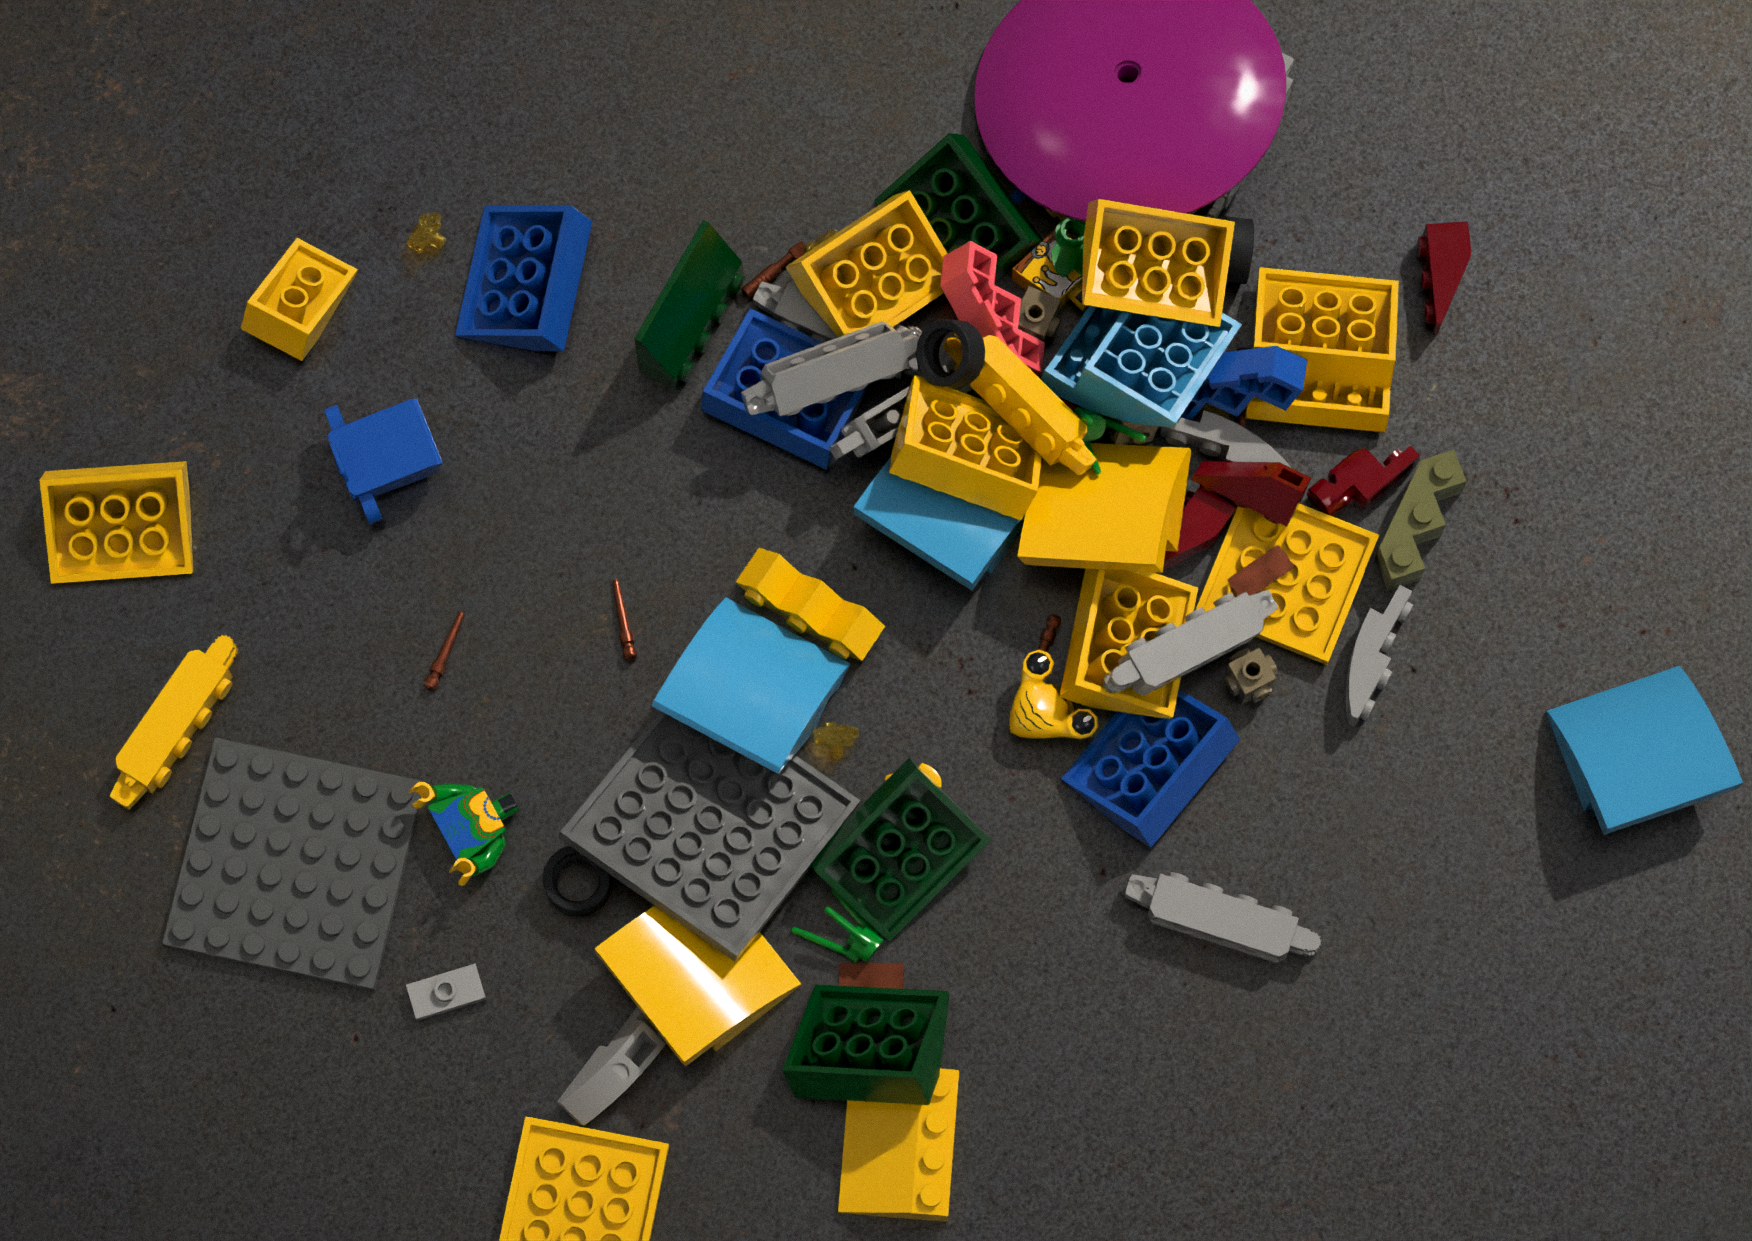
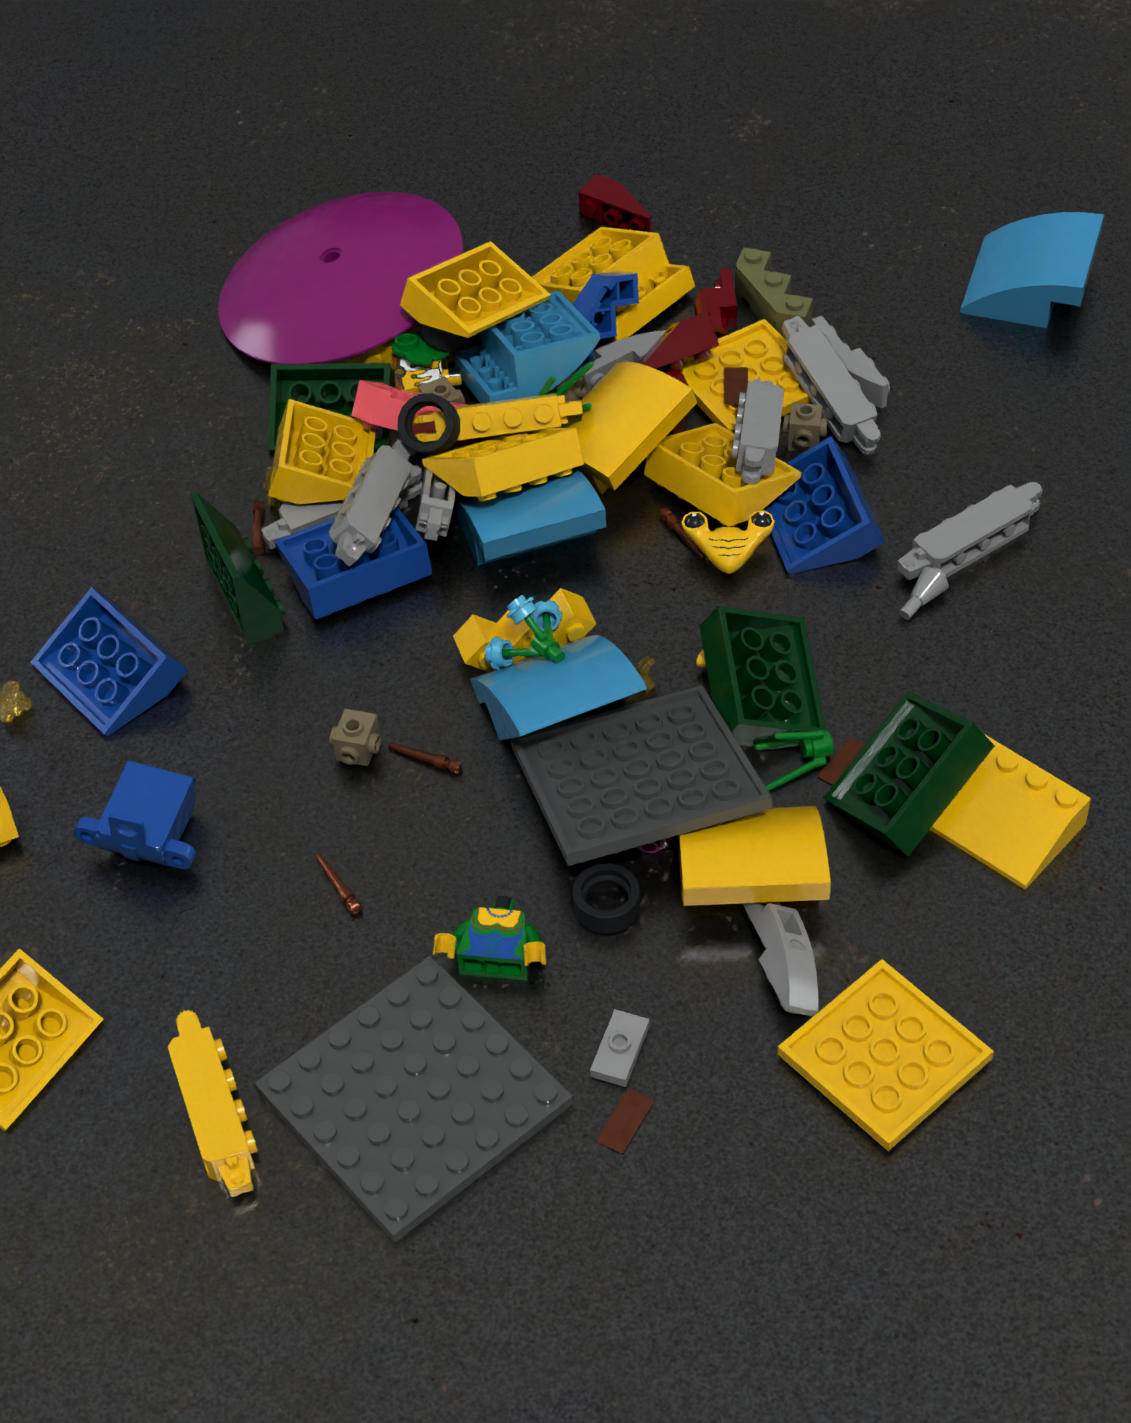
camera: 50 degrees left, 25 degrees down
none -> dark tan brick [329,708,381,766]
none -> plant [485,595,565,670]
none -> copper sticker [597,1089,654,1153]
none -> light grey hinge [782,316,881,456]
none -> light grey cone [899,567,949,620]

